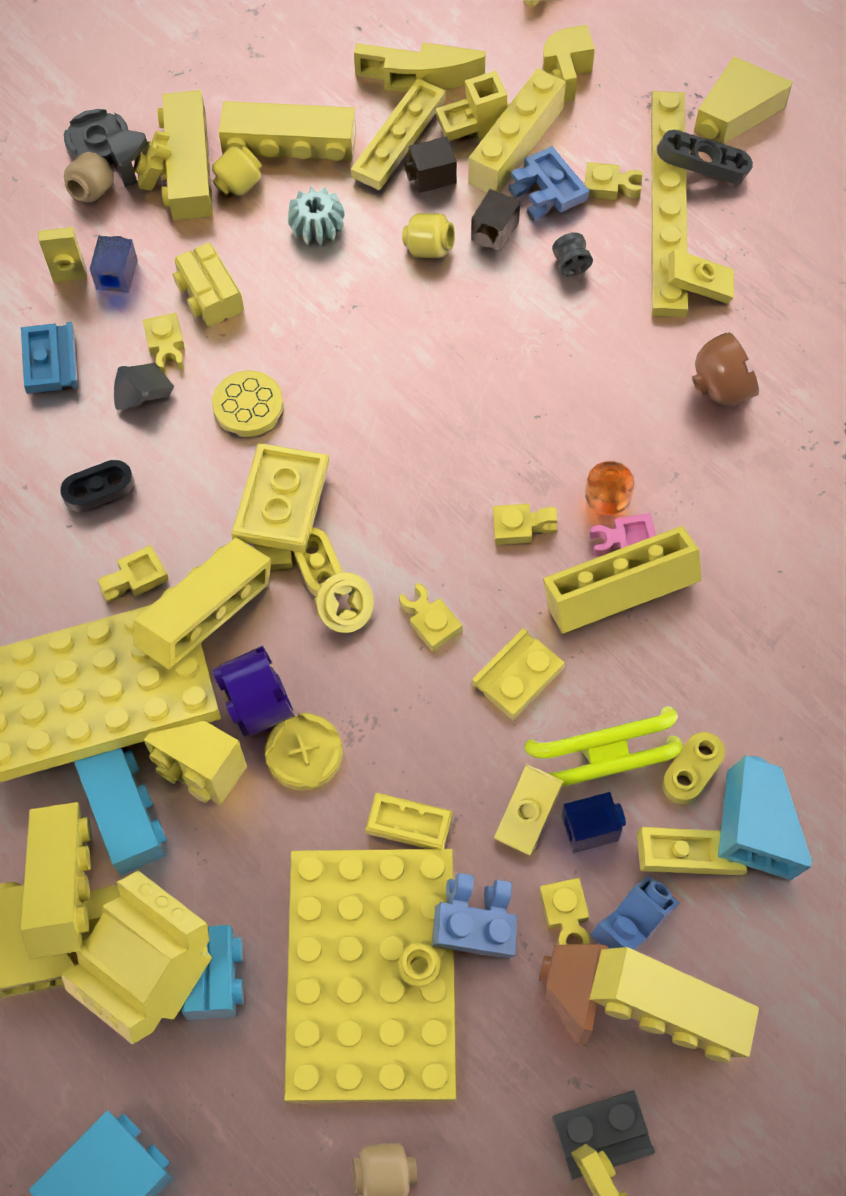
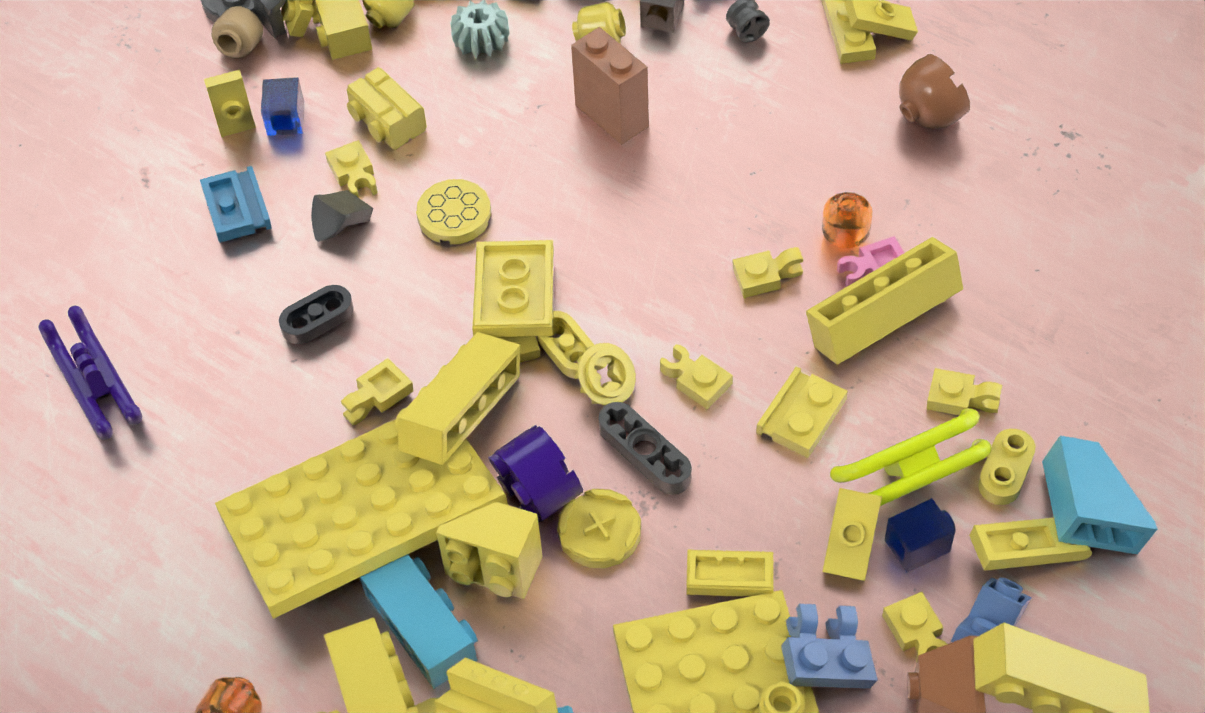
camera: 10 degrees left, 10 degrees down
none -> nougat brick [571,27,649,145]
none -> dark grey beam [599,402,692,495]
none -> light yellow plate [927,368,1002,415]

